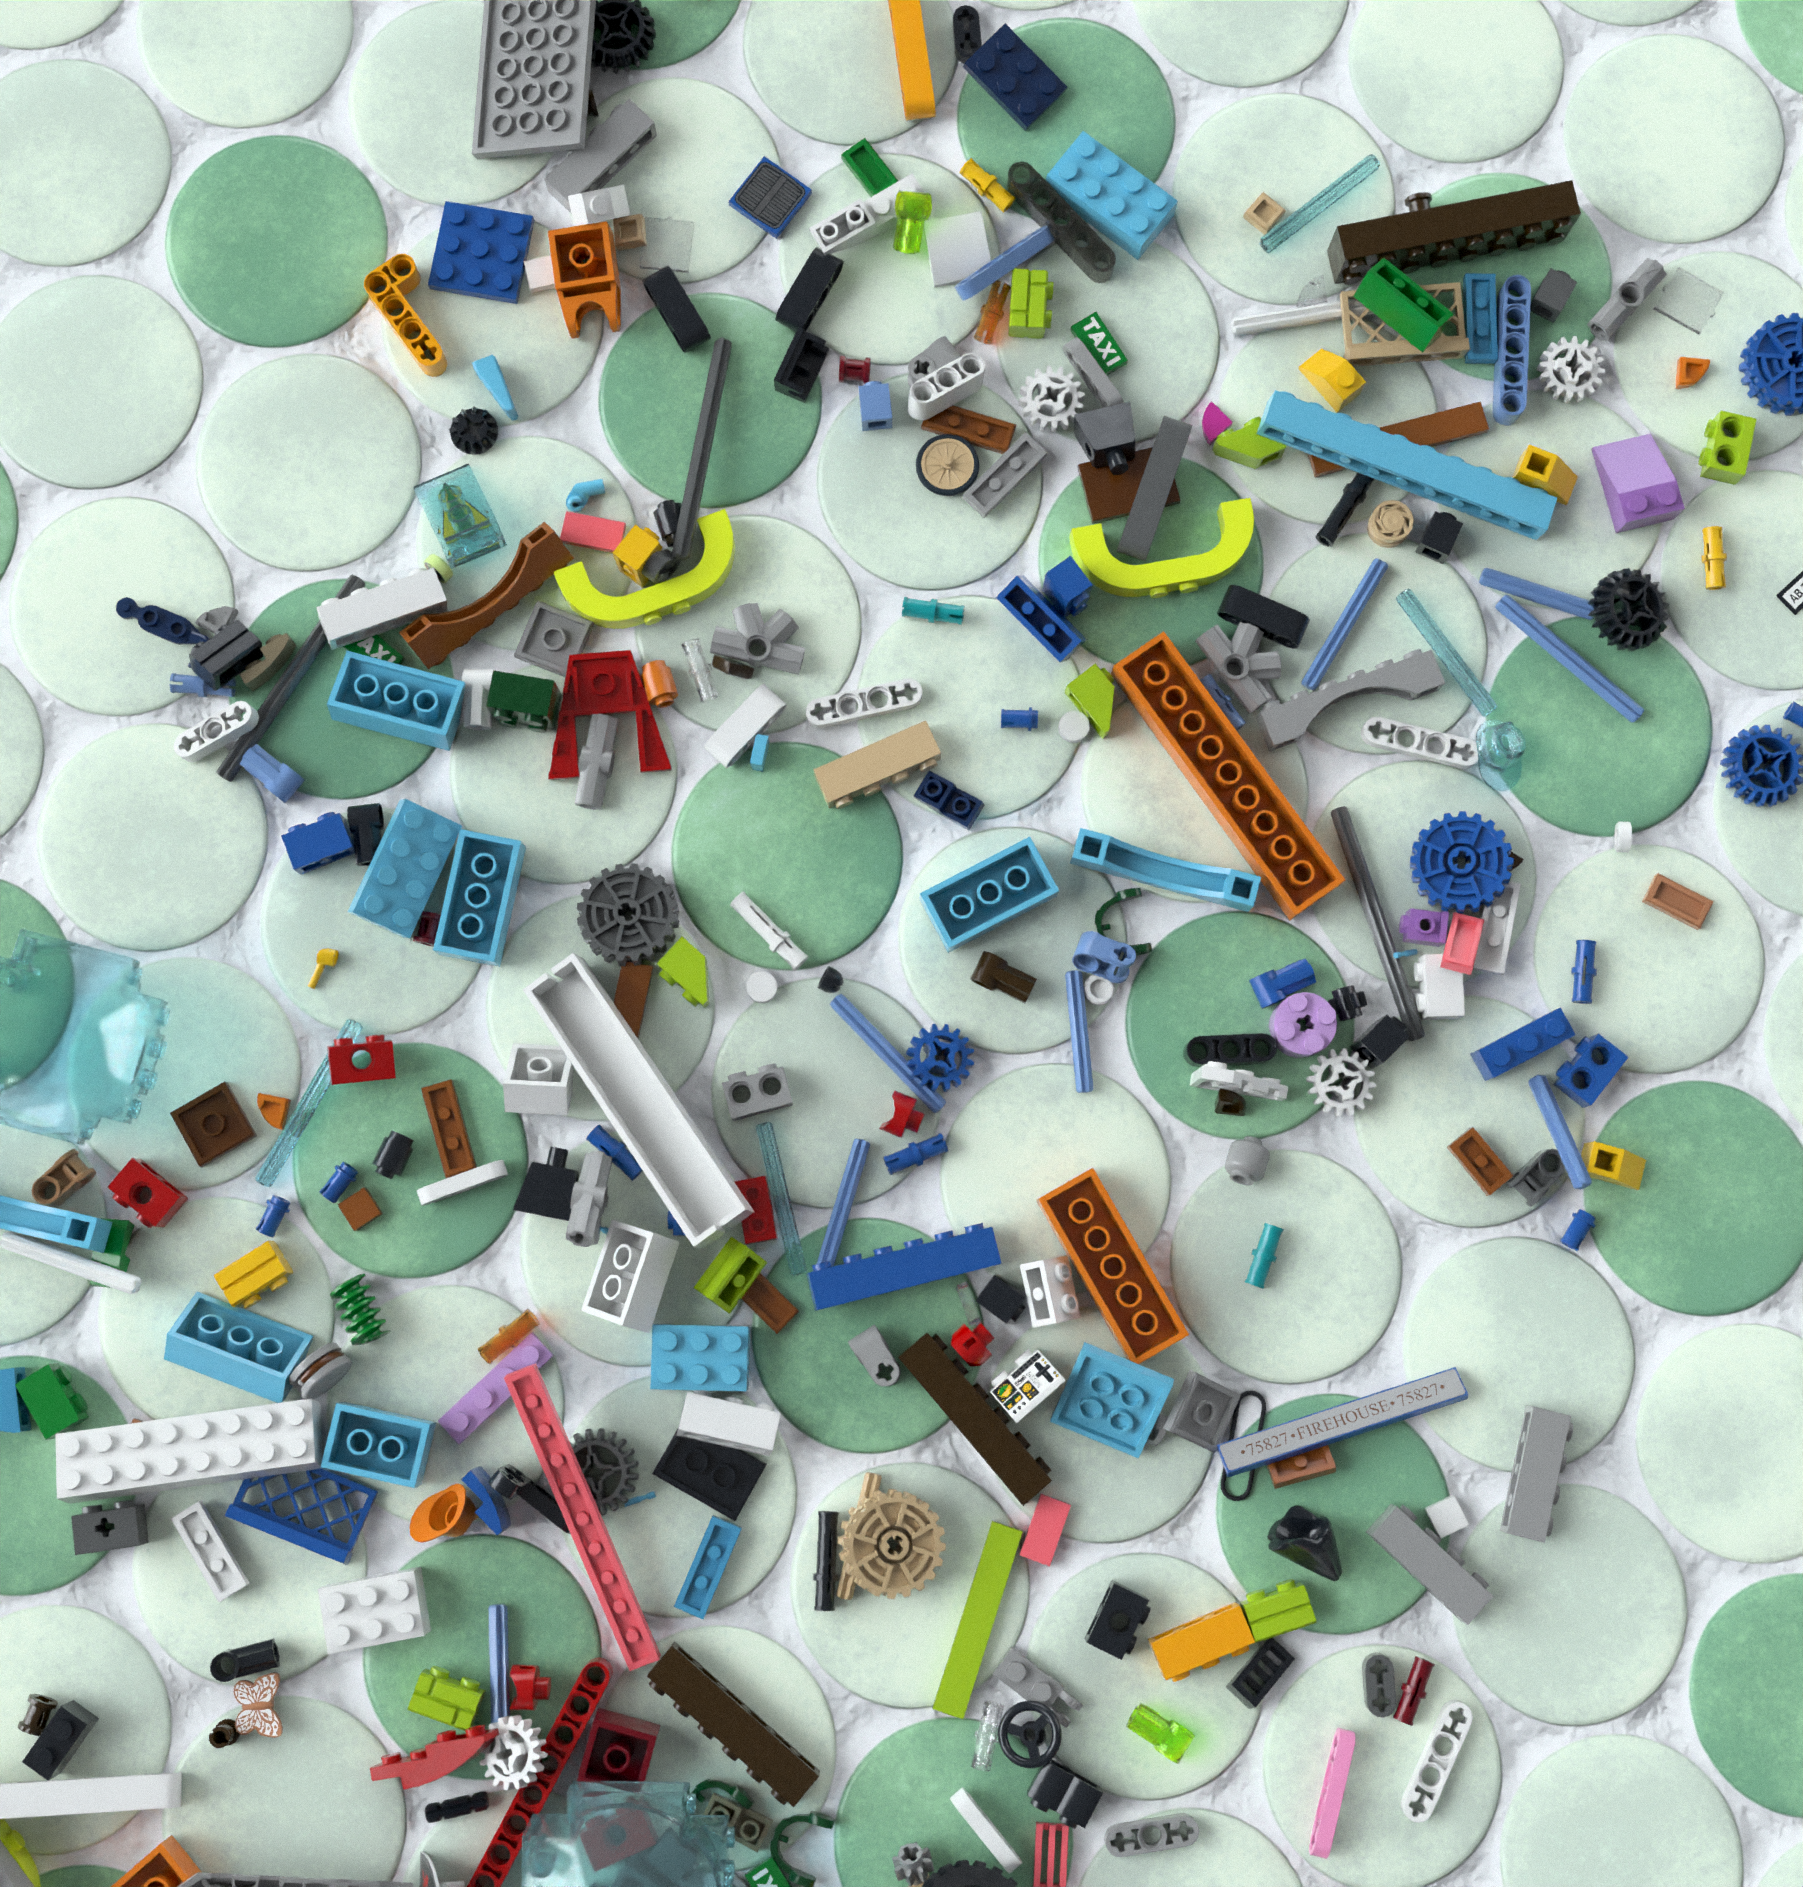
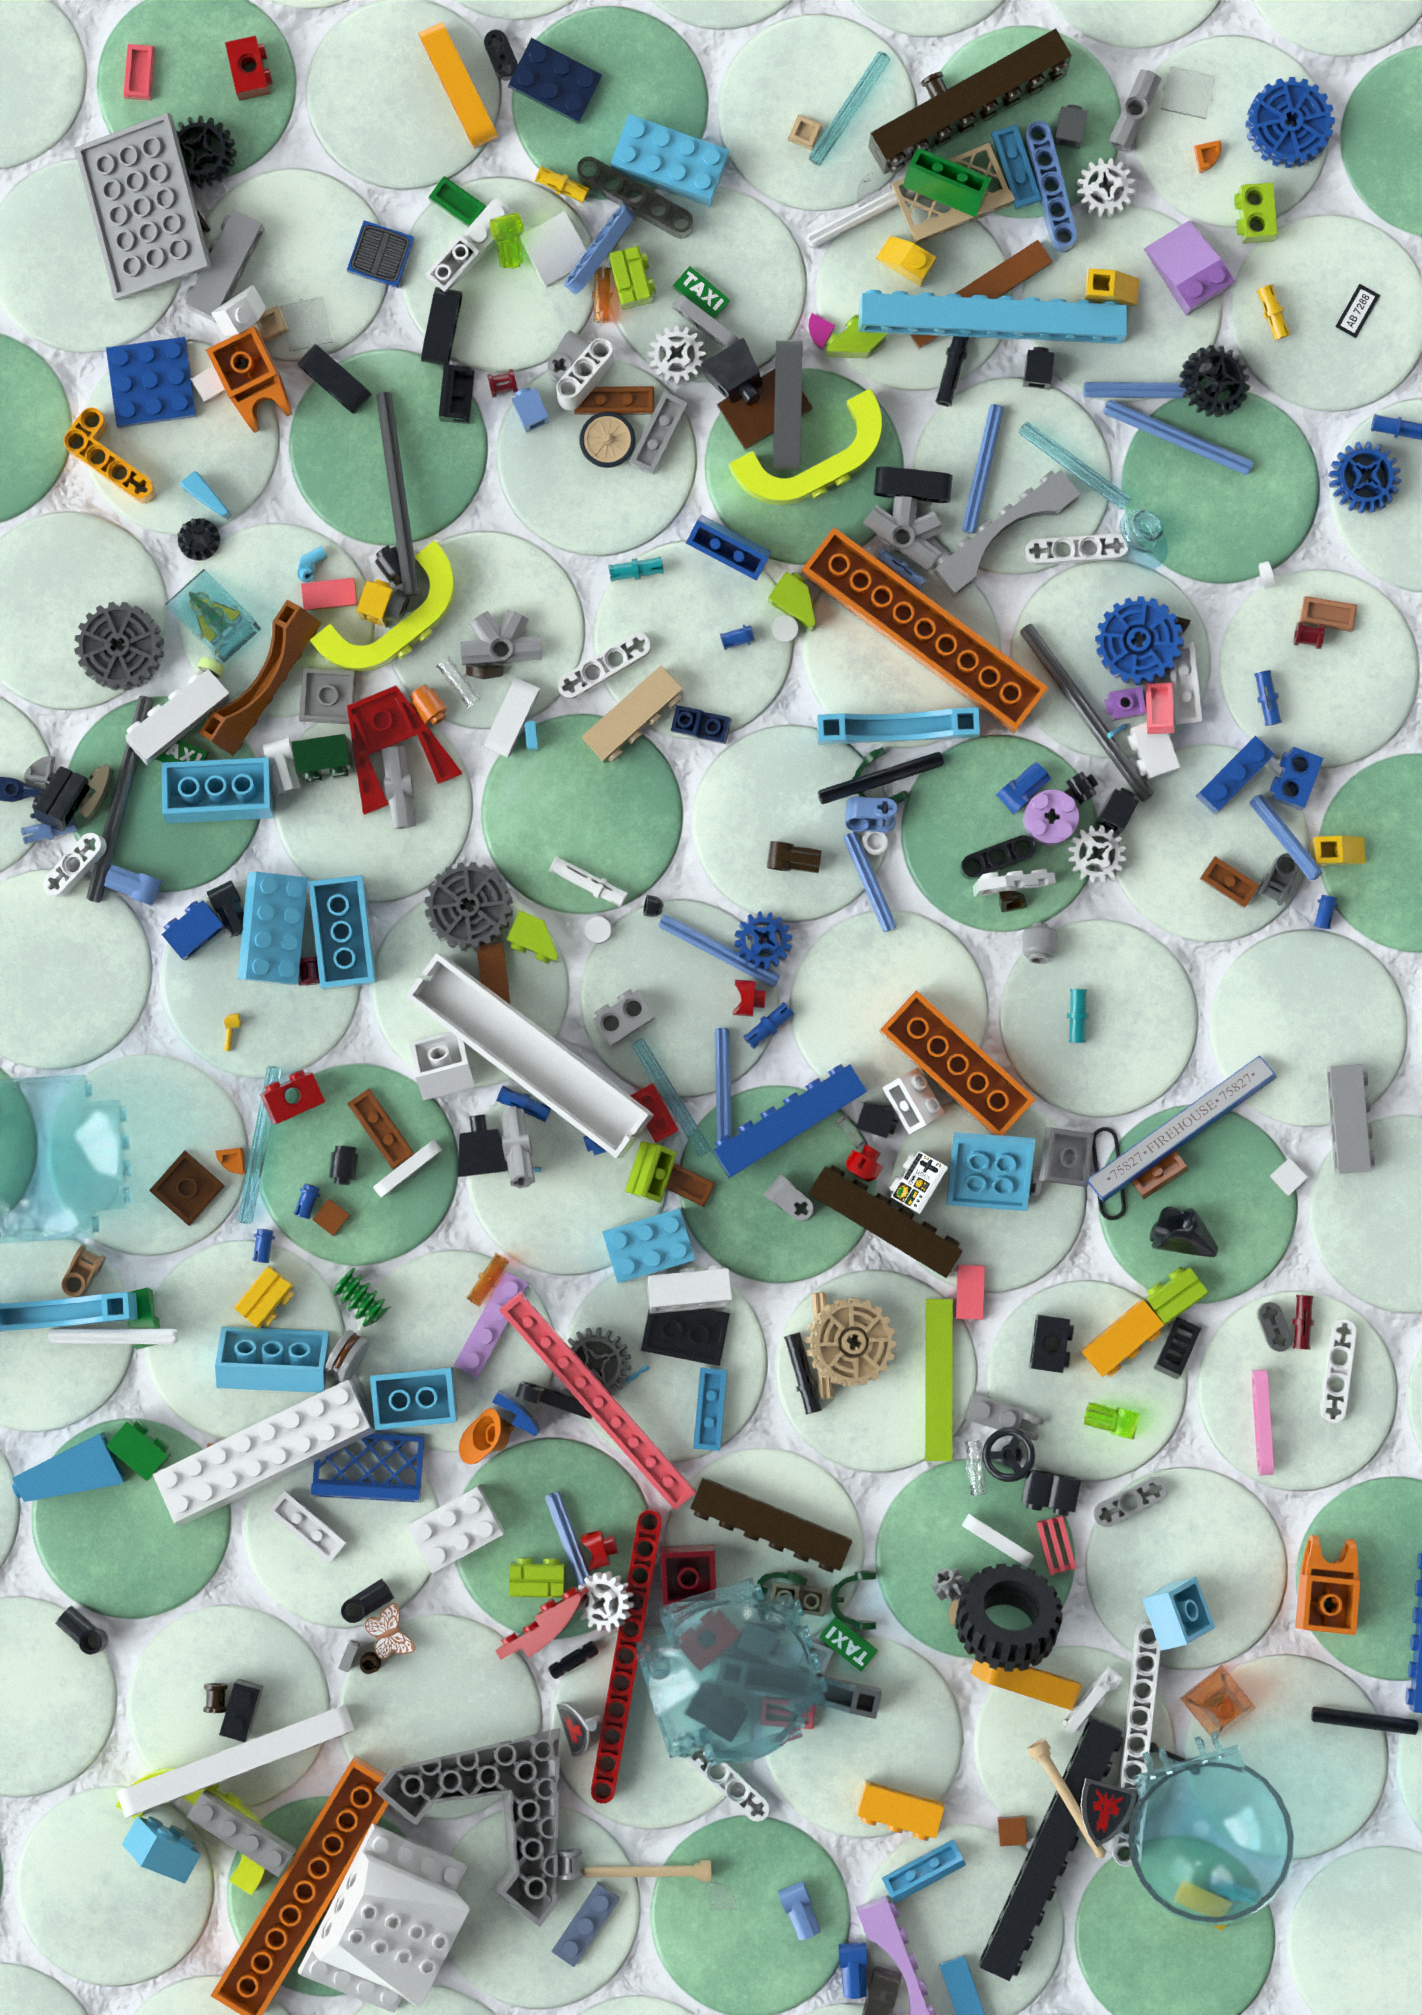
camera: 15 degrees left, 5 degrees up
dark grey brick [71,1500,149,1555] -> none
red brick [107,1158,188,1228] -> none
white brick [581,1220,680,1333] -> none
medium azure brick [919,837,1059,953] -> none
blue brick [1042,556,1092,617] -> none
light grey brick [1366,1504,1493,1625] -> none
tan wheel [1367,500,1414,548] -> none
none -> dark grey piece [74,602,164,691]
none -> light grey tile [338,1640,360,1672]
none -> black axle [817,752,944,804]
none -> dark red bush [1293,622,1325,649]

